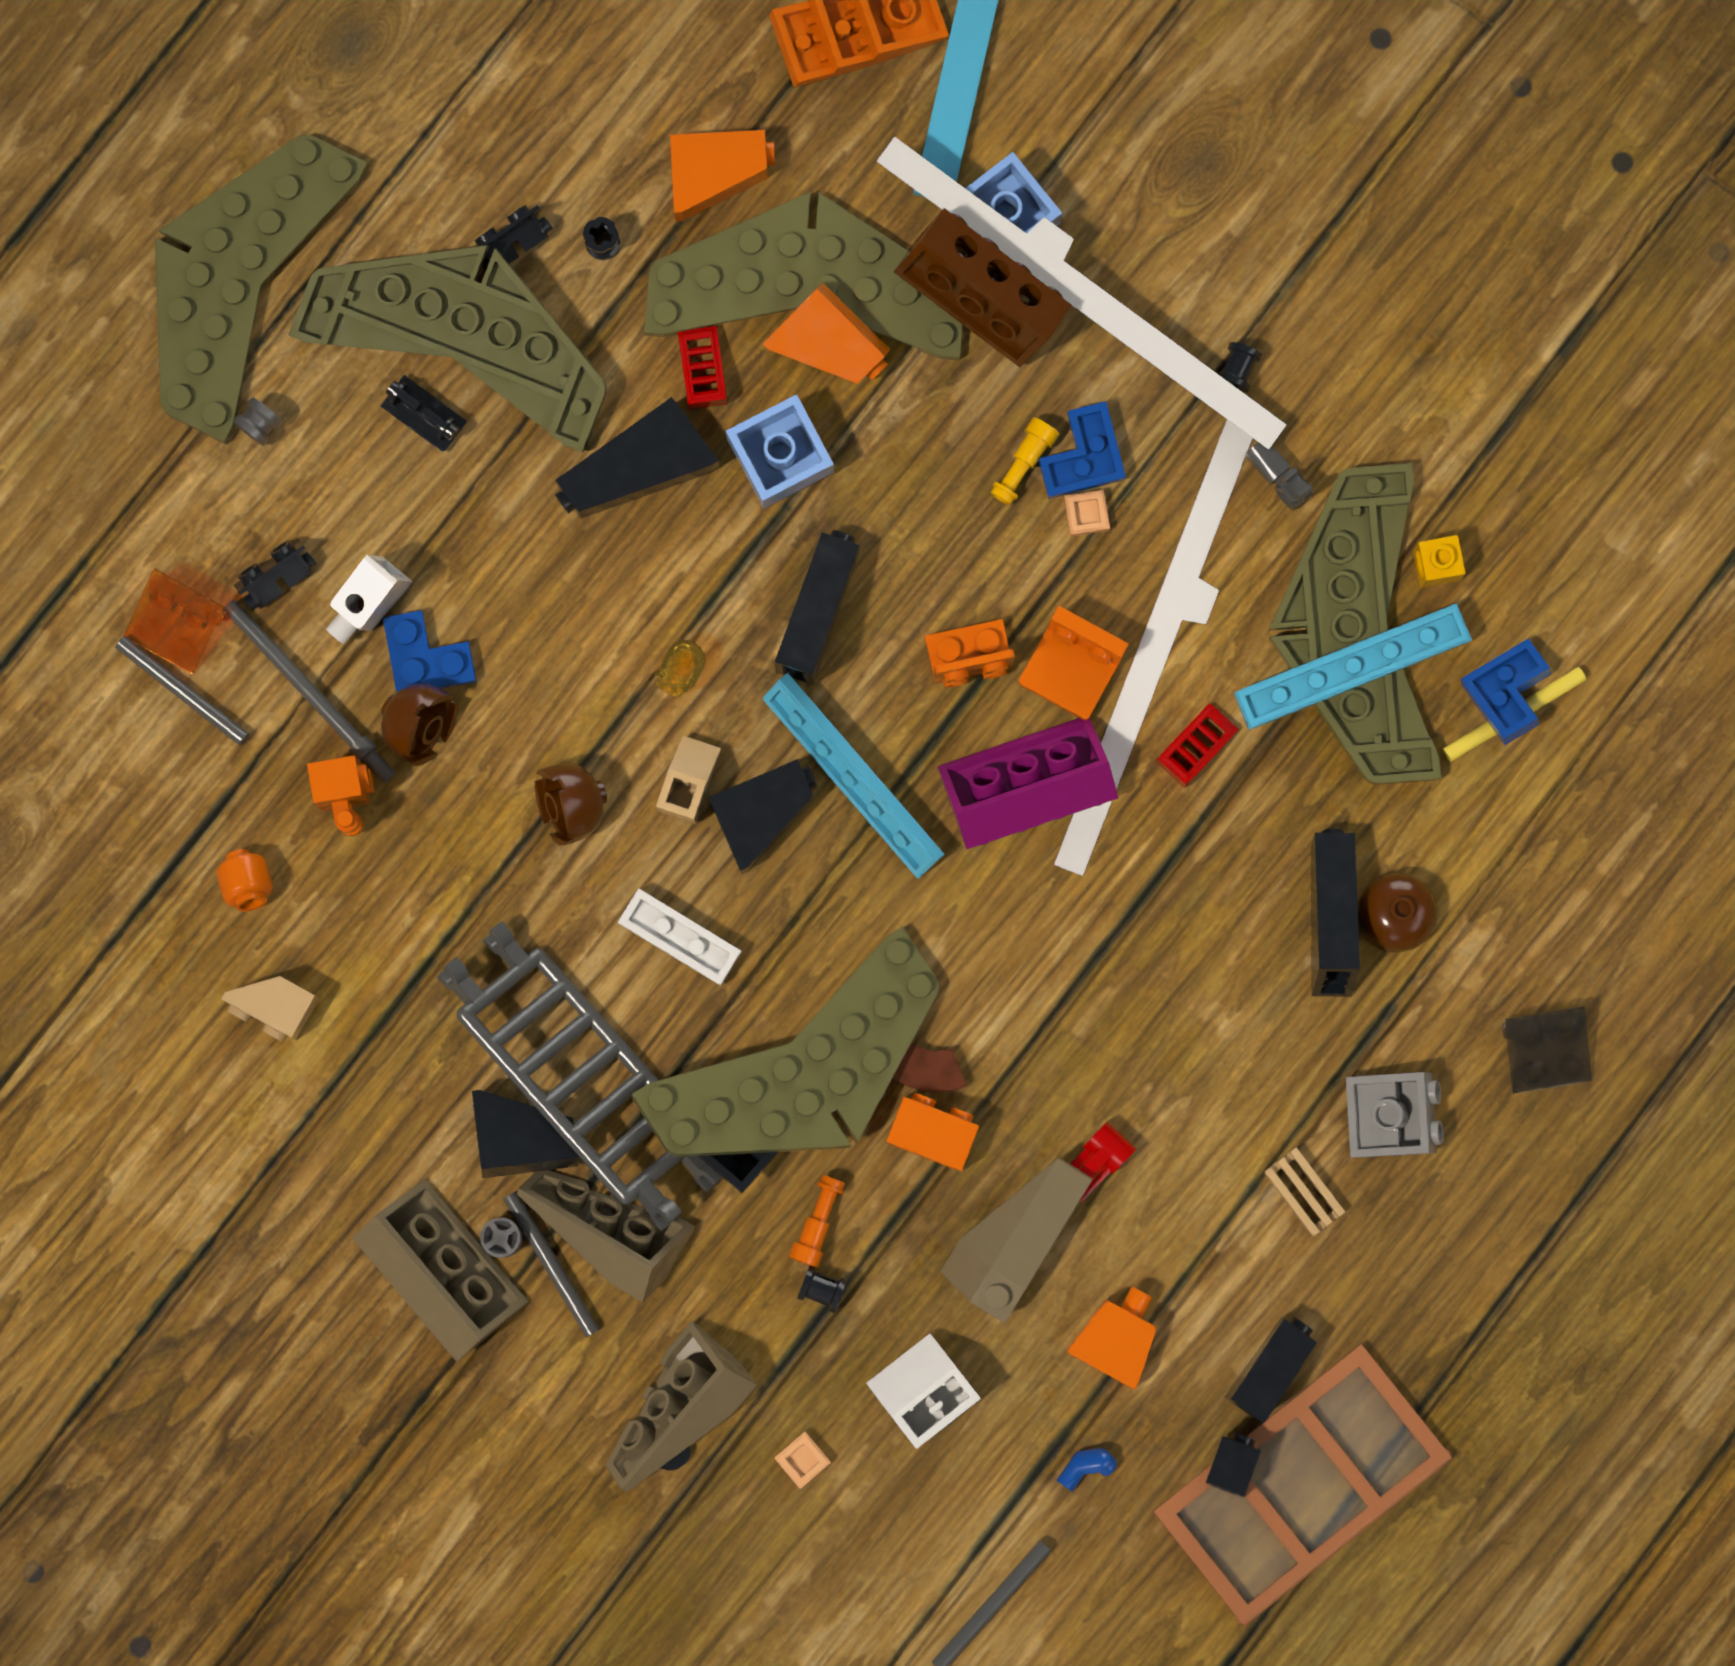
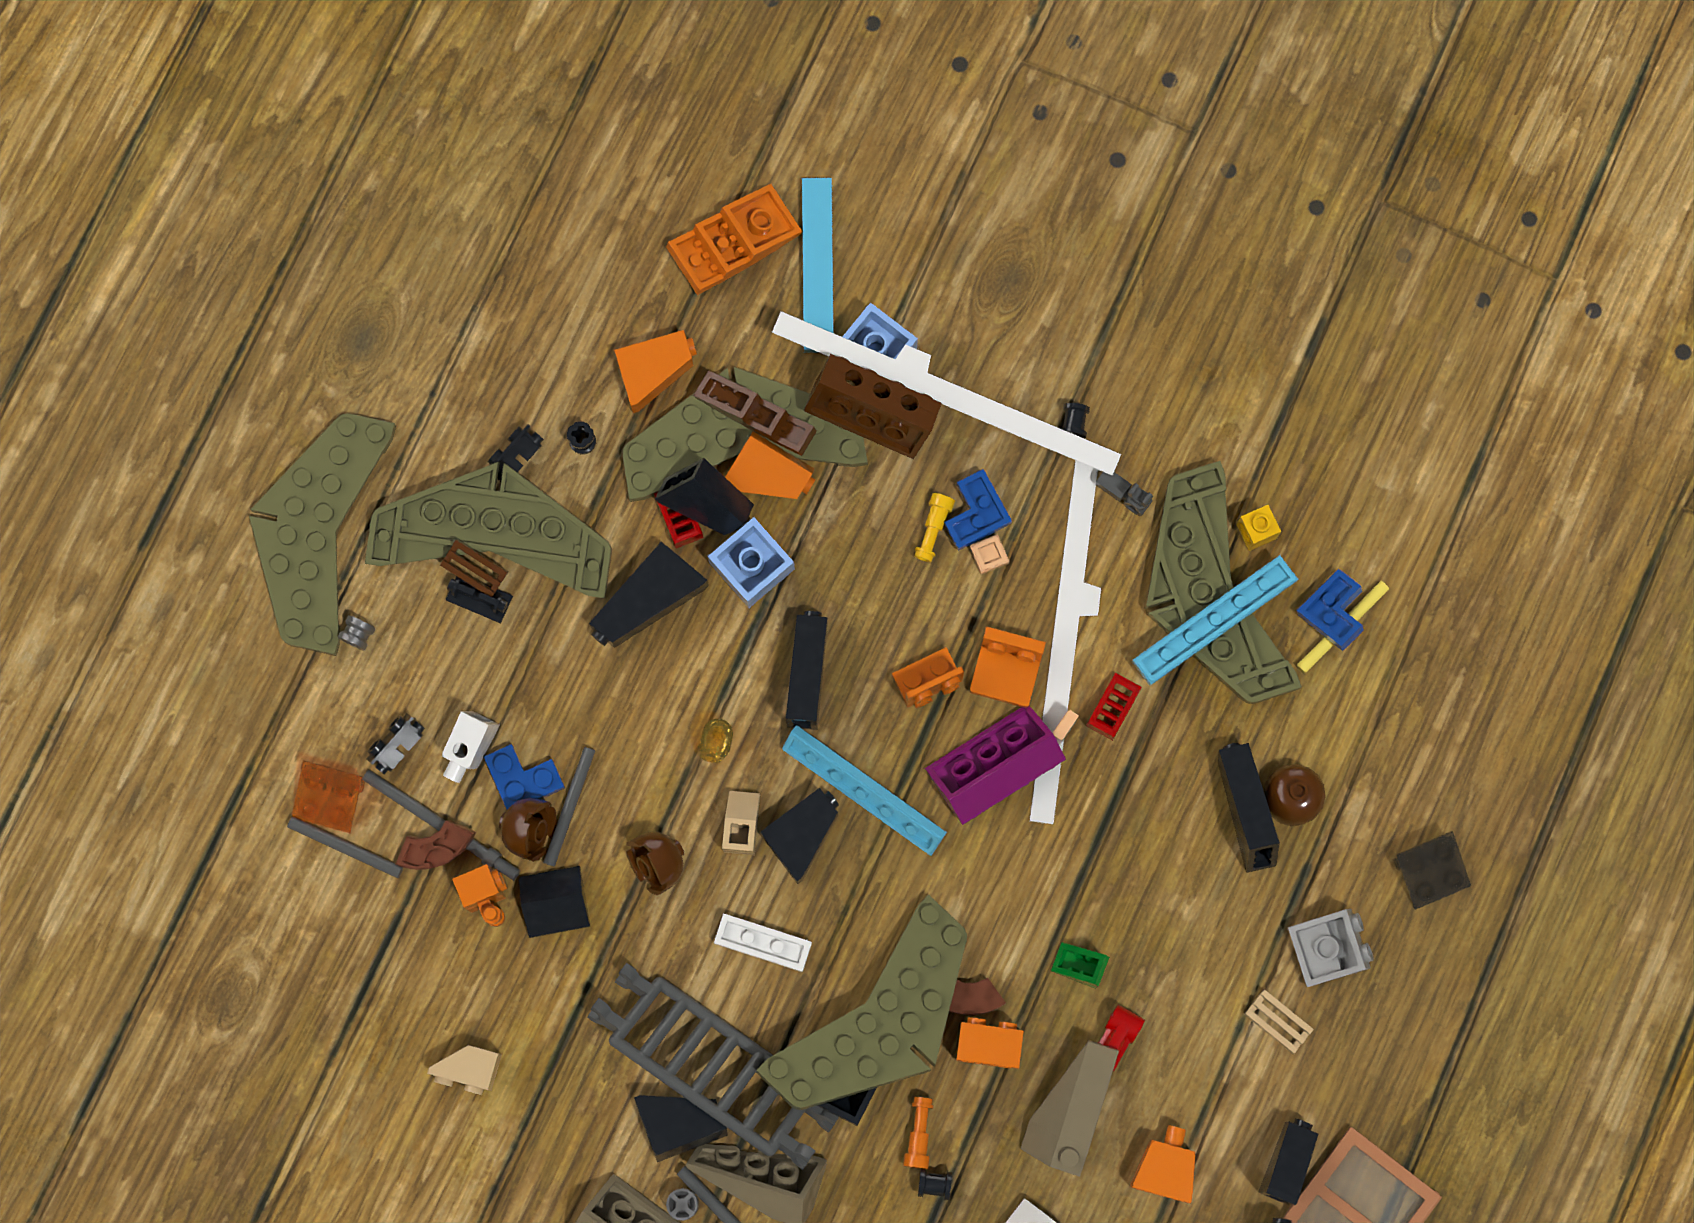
camera: 10 degrees left, 5 degrees down
orange head [216,849,273,912] -> none
none -> copper tile [395,820,476,870]
none -> reddish brown tile [440,539,509,597]
none -> black slope [519,866,591,938]
none -> dark grey bar [543,747,595,867]
none -> black slope [655,458,754,535]
none -> reddish brown slope [693,370,817,456]
none -> green slope [1051,942,1110,989]
none -> light nougat tile [1053,710,1079,745]

